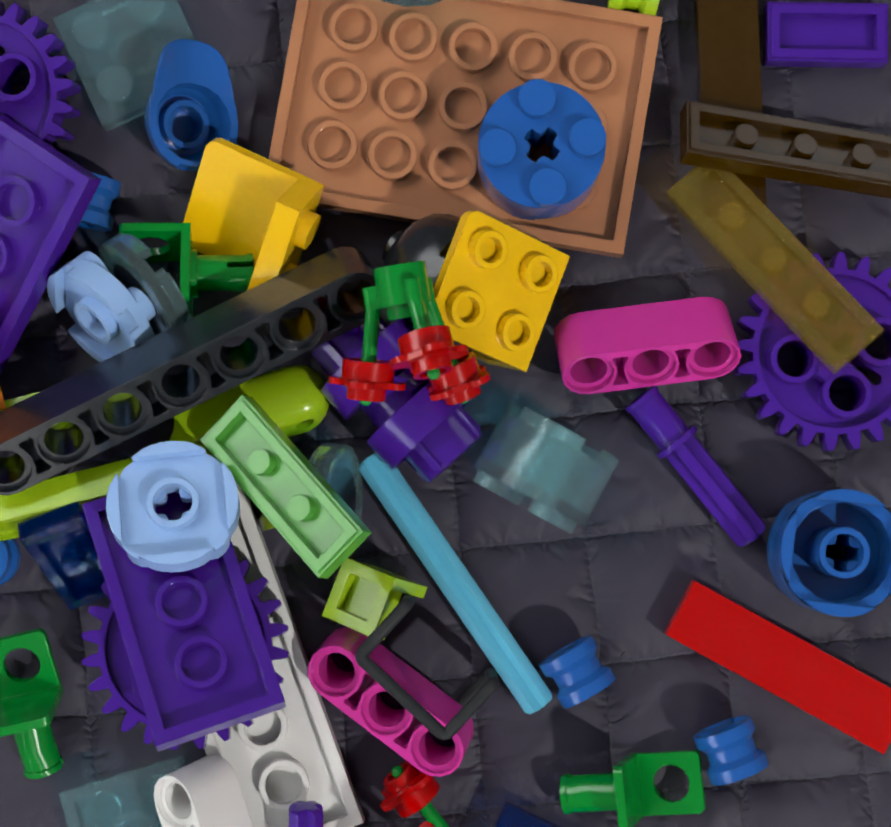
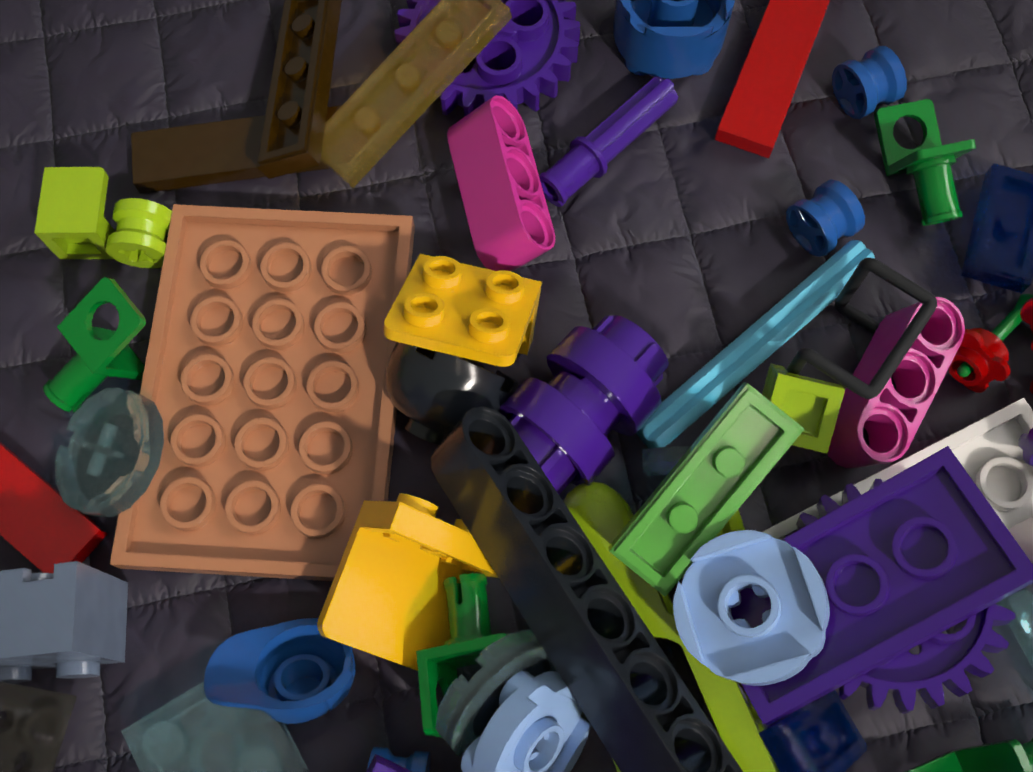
camera: 100 degrees left, 15 degrees down
plant [328,261,491,406] -> none
clear light blue brick [473,401,620,535] -> none
blue brick [477,79,607,220] -> none
dark purple tile [764,2,888,68] -> none

